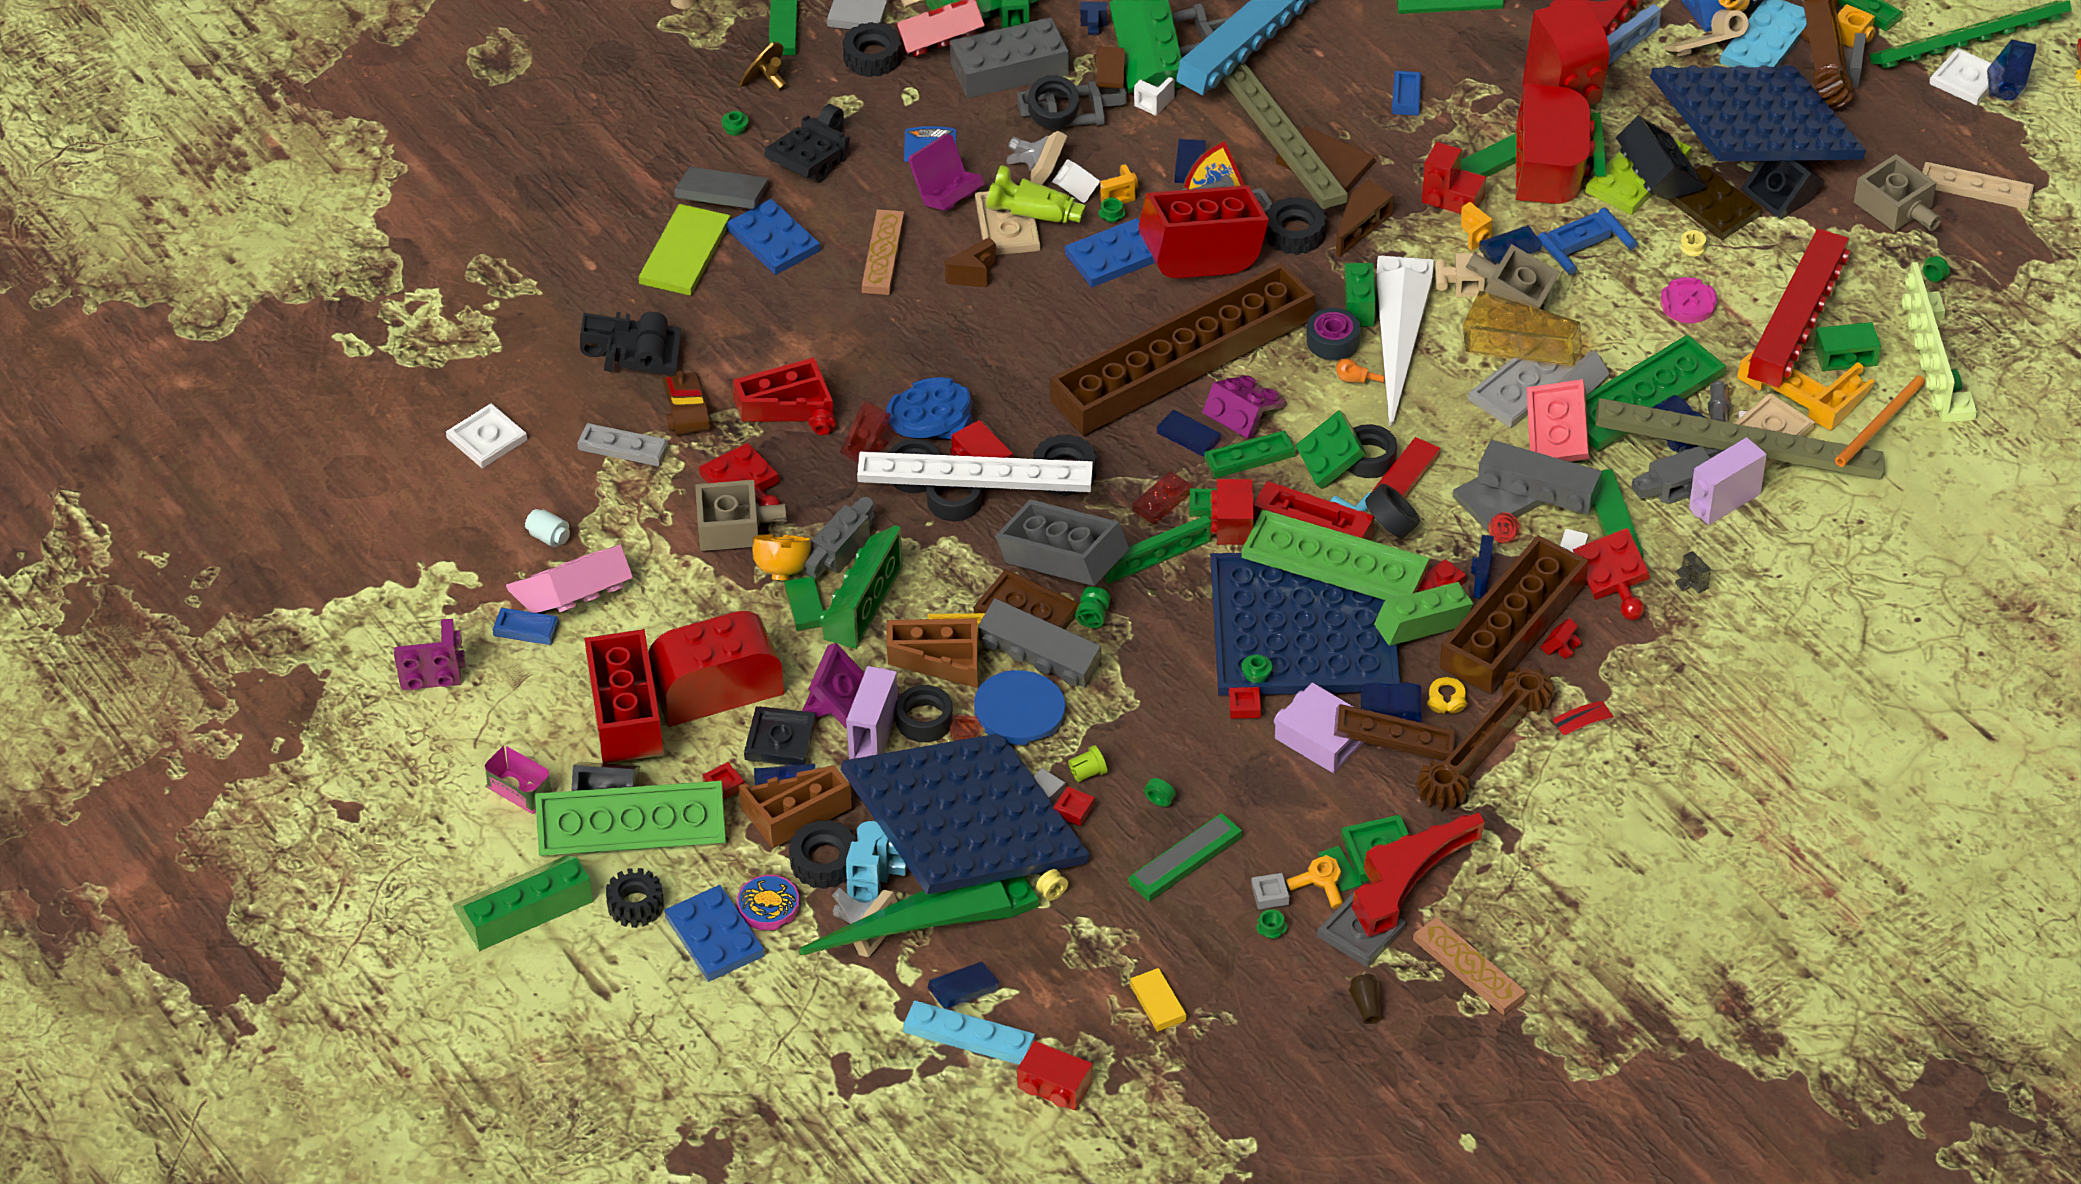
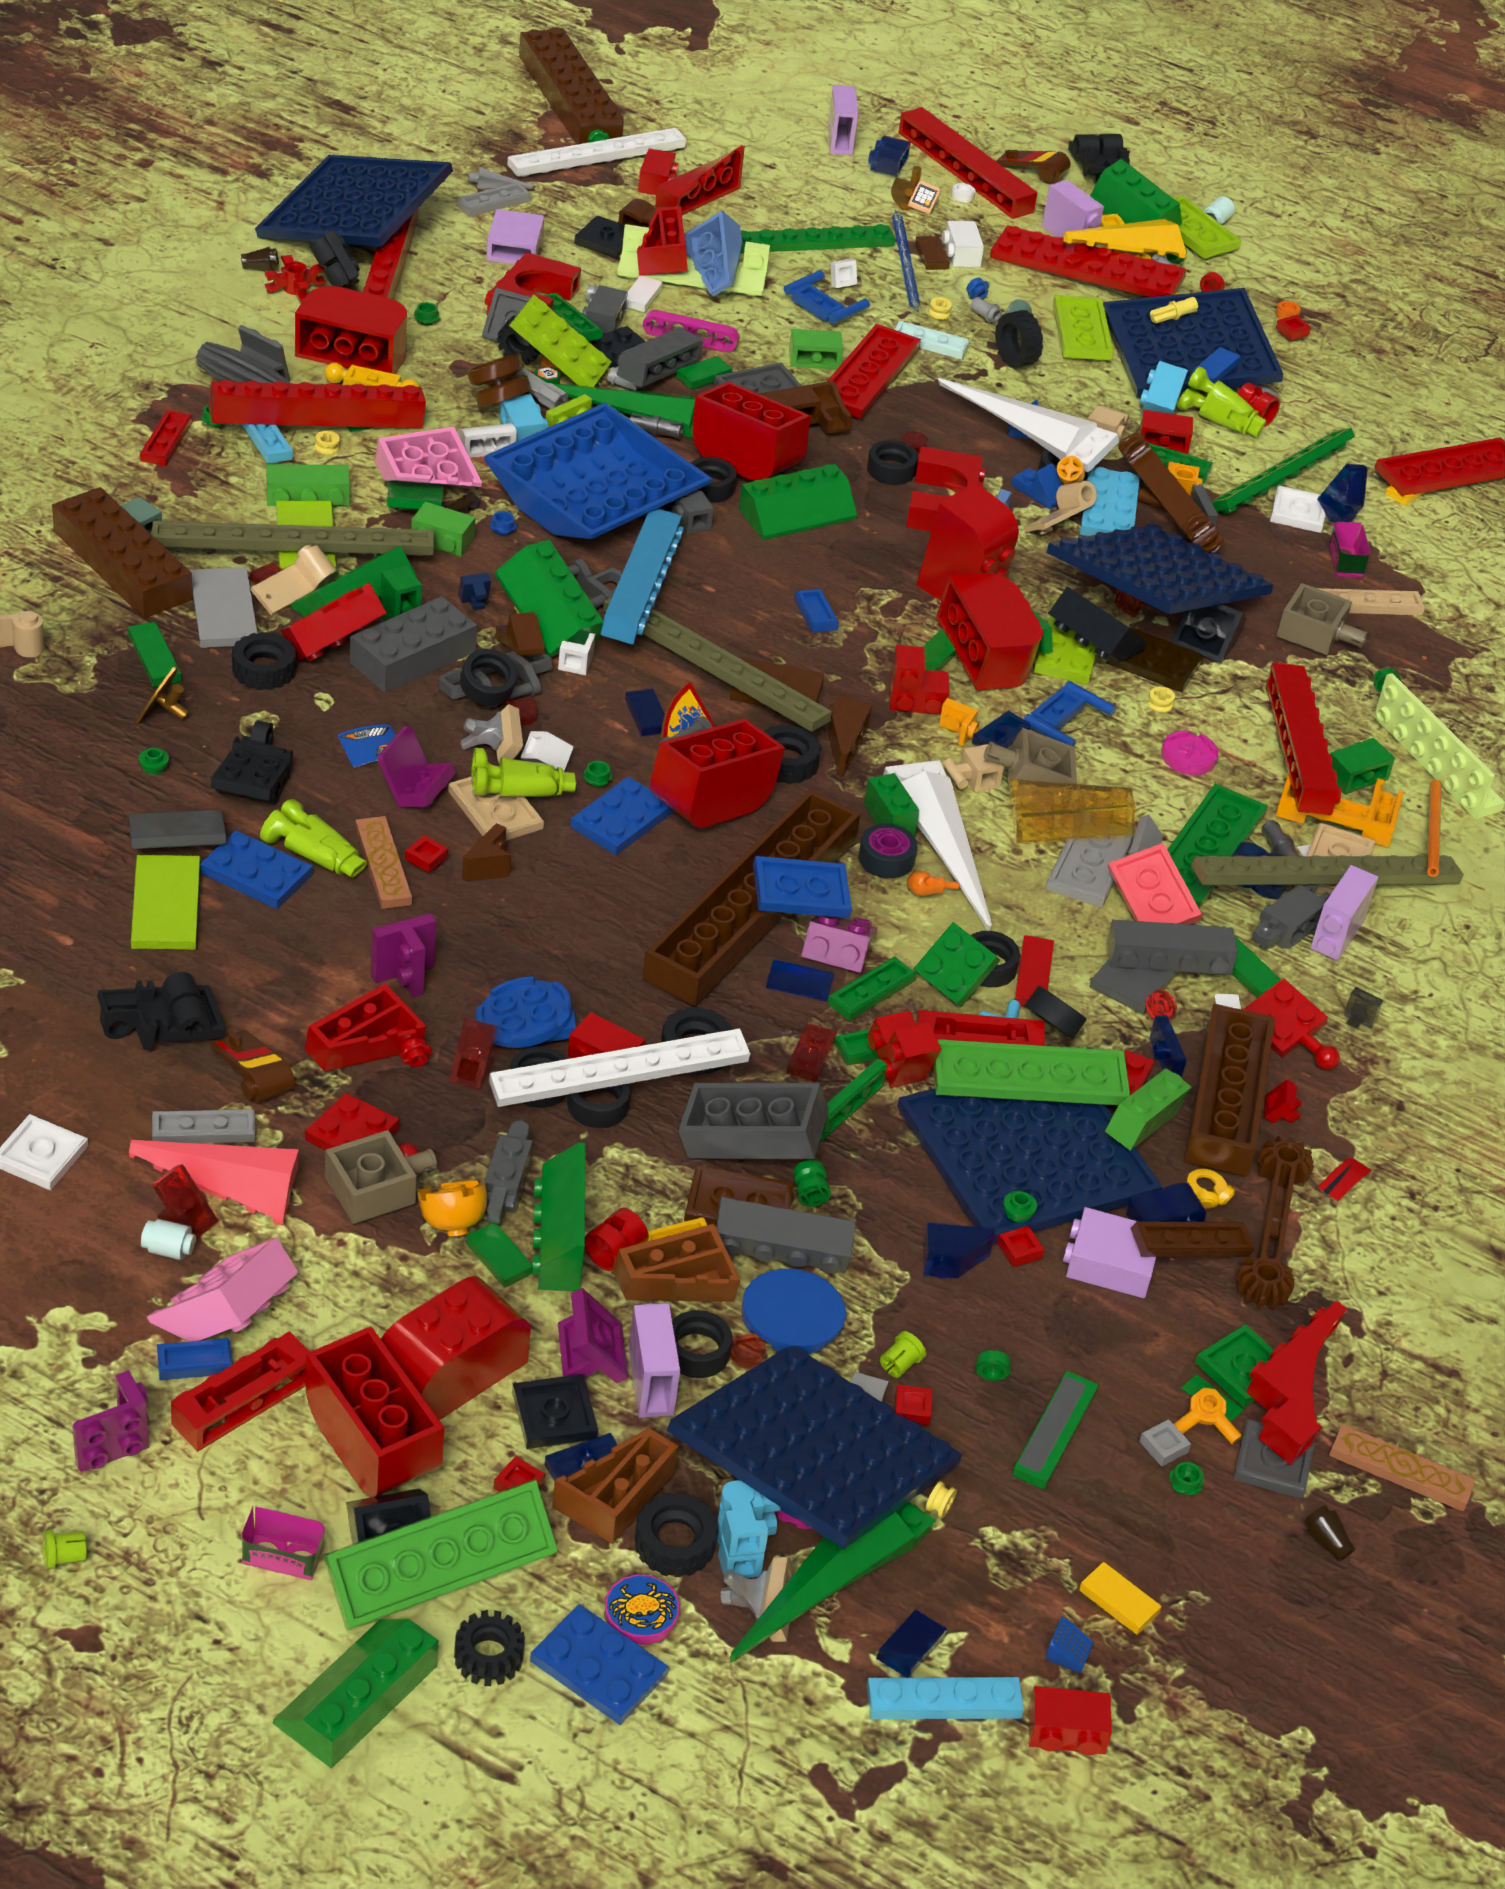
camera: 30 degrees left, 5 degrees down
light orange bracket [1100,164,1138,204] -> none
none -> lime bush [42,1530,86,1569]
none -> coral wedge [129,1140,299,1226]
none -> clear red slope [151,1164,219,1239]
none -> red brick [171,1331,310,1452]
none -> lime piece [260,799,367,878]
none -> magenta bracket [371,913,436,997]
none -> red plate [405,835,449,873]
none -> clear red tile [505,697,538,726]
none -> red wheel [584,1208,649,1271]
none -> blue plate [753,856,852,918]
none -> clear blue slope [923,1223,995,1279]
none -> blue slope [1046,1617,1094,1674]
none -> dark pink piece [1328,522,1371,578]

